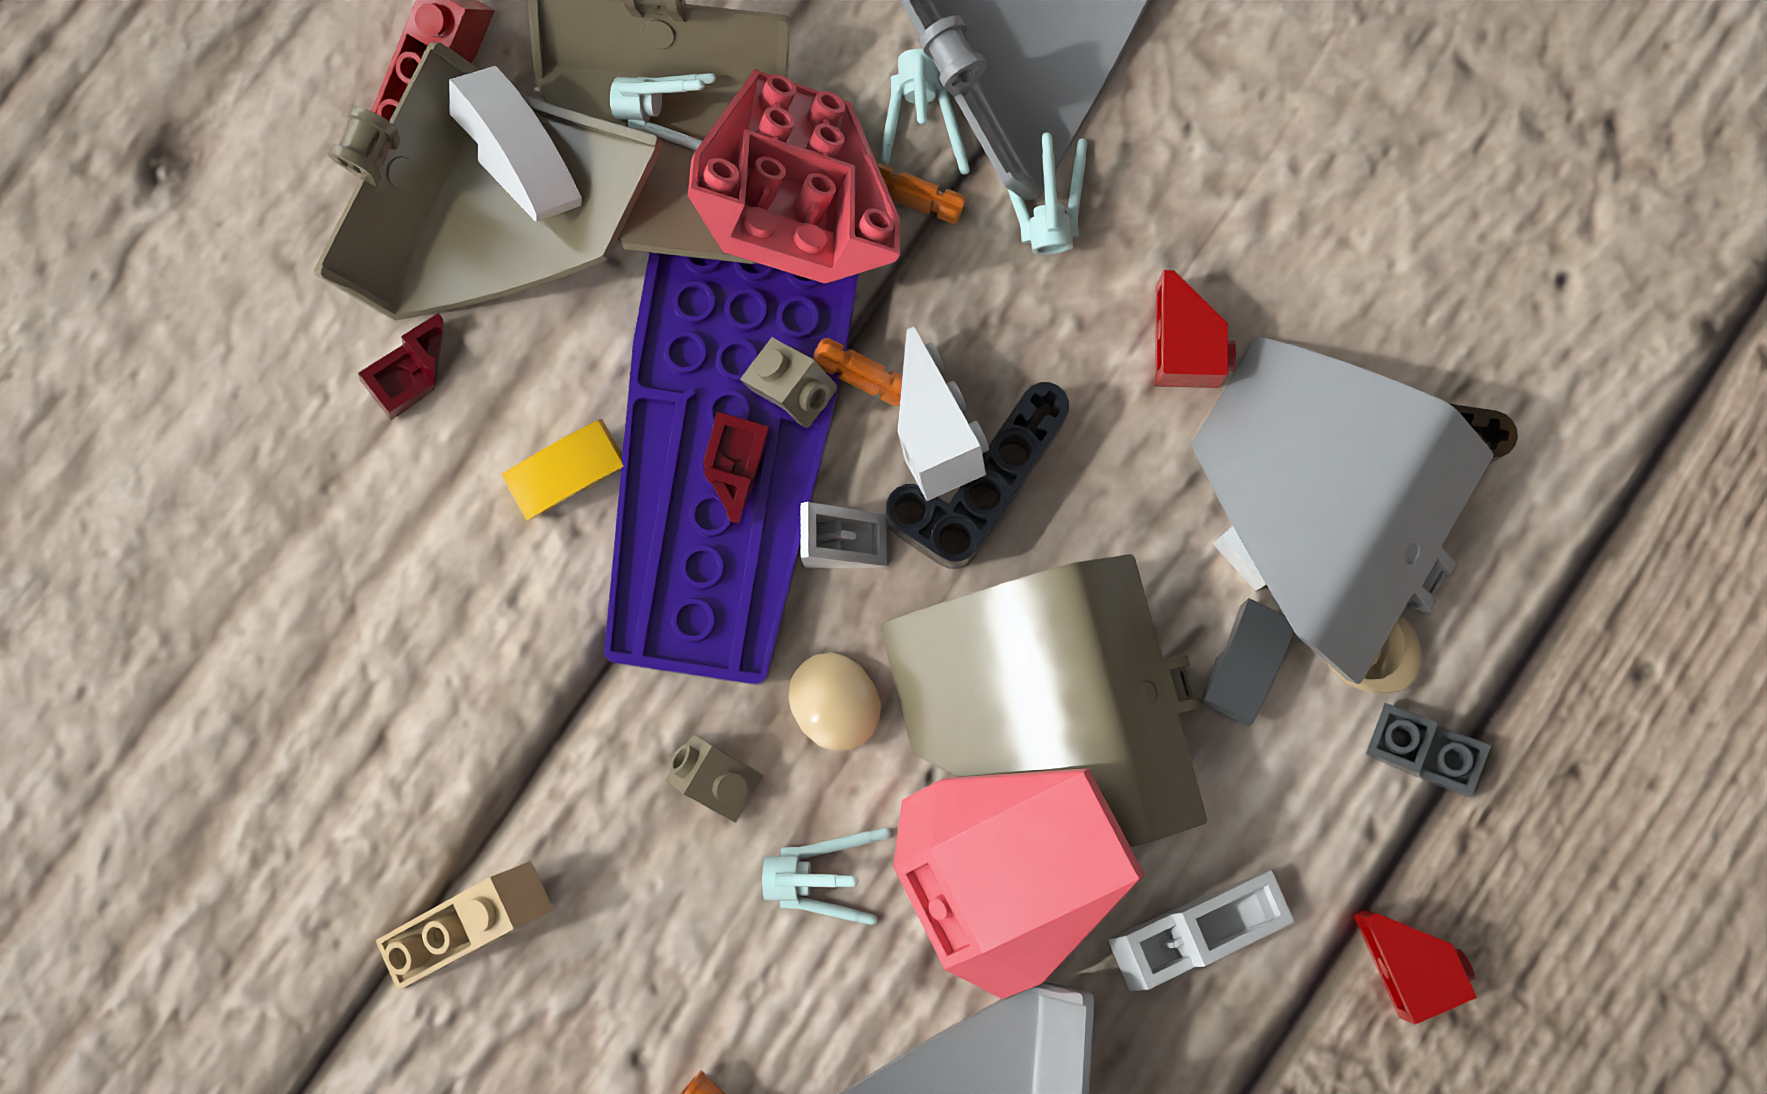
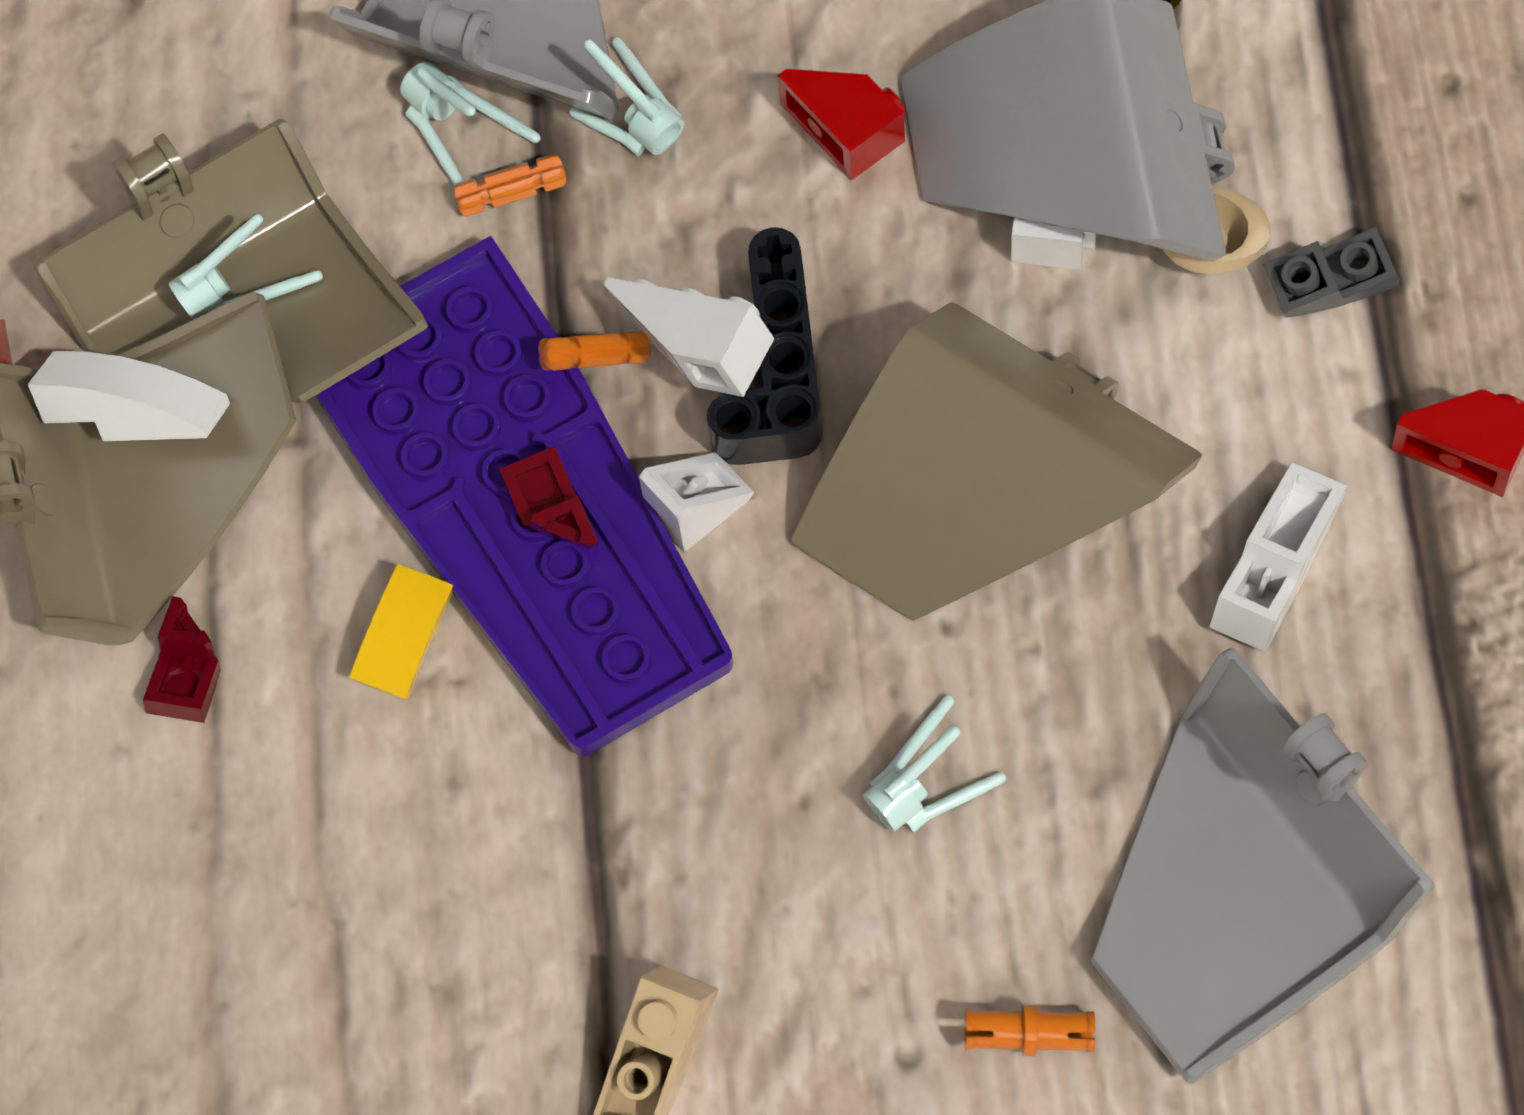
camera: 35 degrees left, 15 degrees down
dark tan bracket [666,735,763,823] -> none
coral wedge [688,69,900,284] -> none
dark tan bracket [740,337,837,428] -> none
tan hat [789,652,881,751] -> none
coral wedge [894,768,1145,999] -> none
dark grey slope [1201,598,1294,727] -> none

